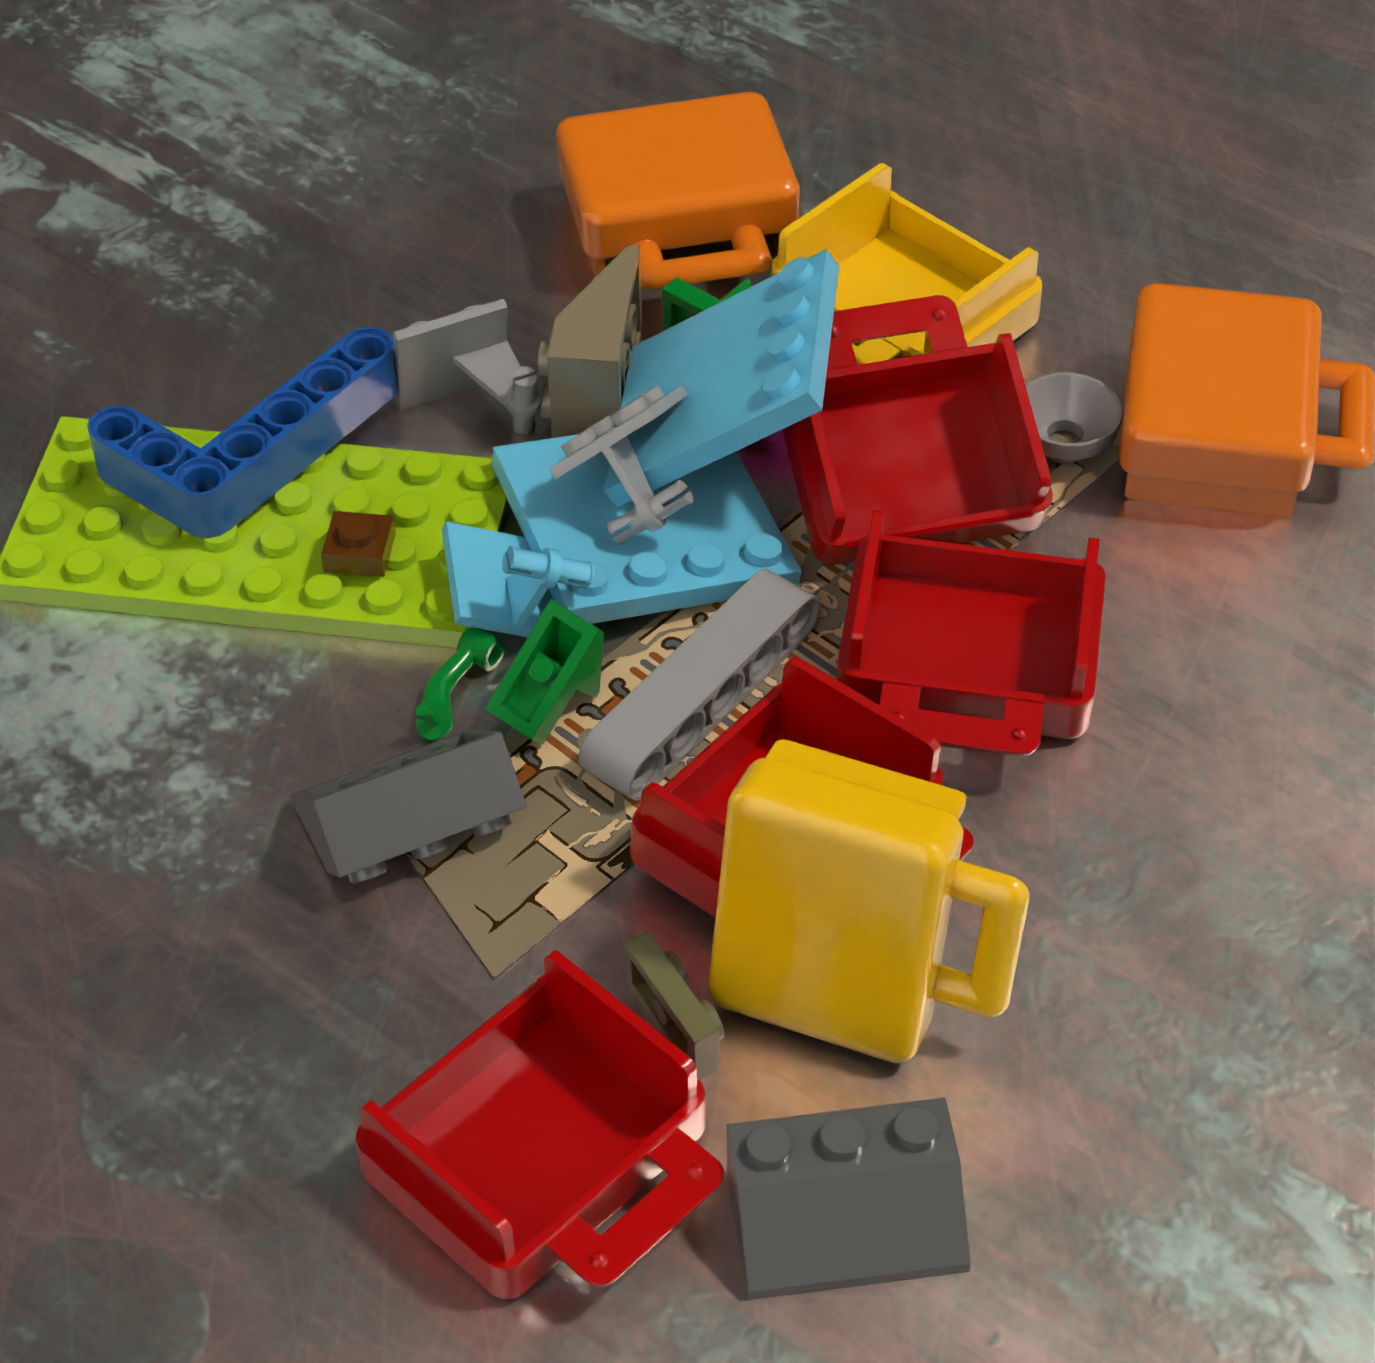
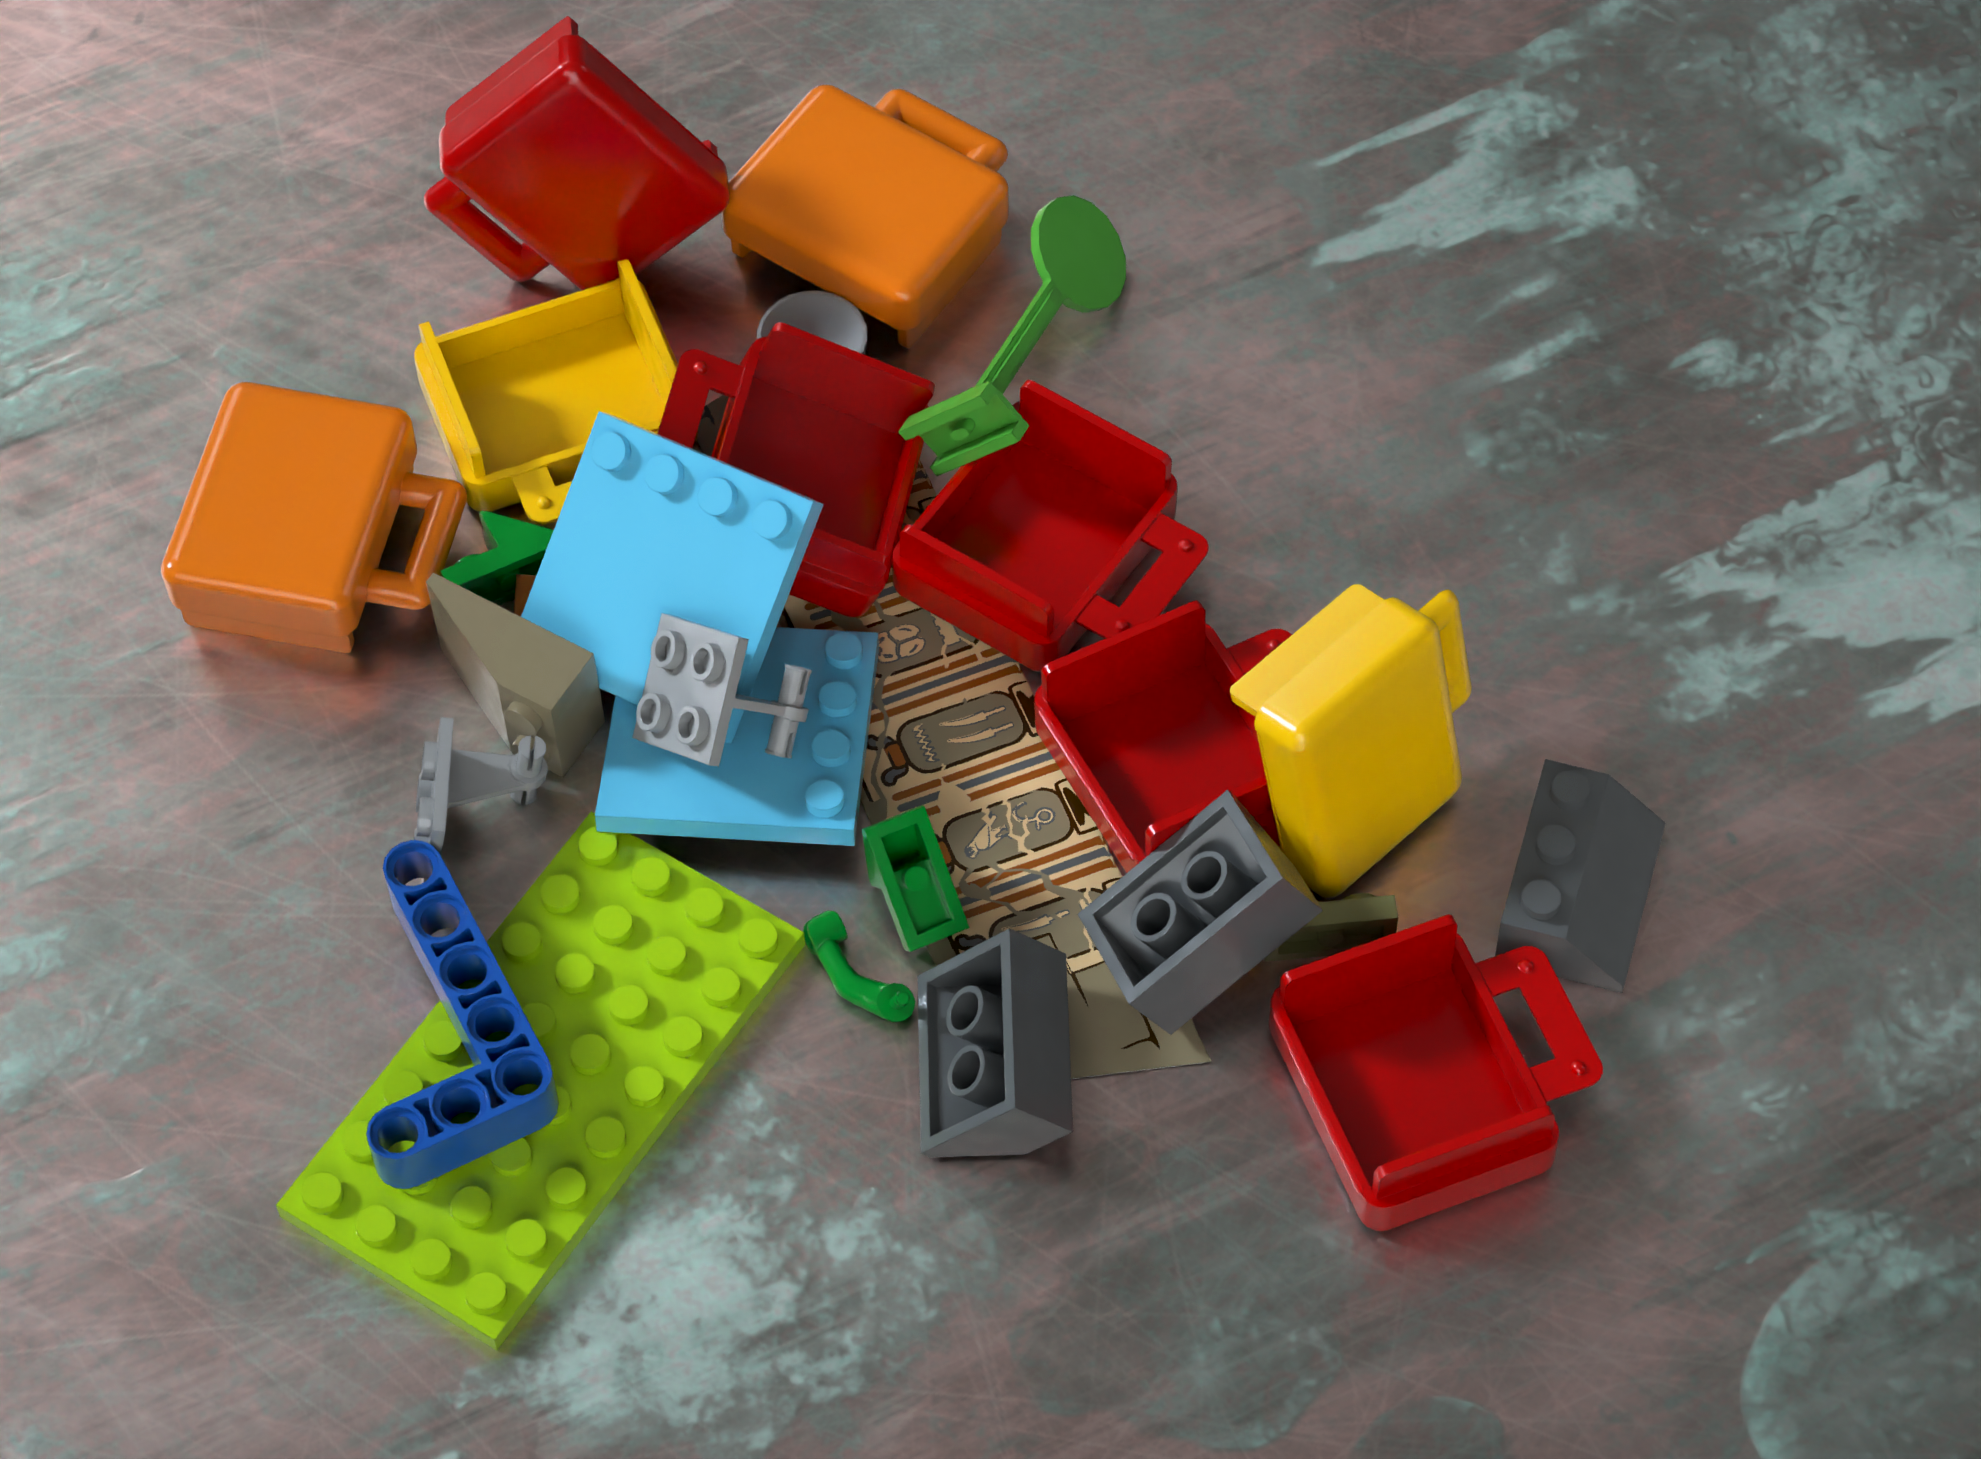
camera: 65 degrees left, 10 degrees up
reddish brown plate [321,511,396,577] -> none
medium azure plate [441,521,595,637] -> none
light grey beam [578,569,821,801] -> none
none -> red piece [424,16,730,290]
none -> bright green piece [898,195,1126,476]
none -> dark grey slope [1078,790,1323,1035]

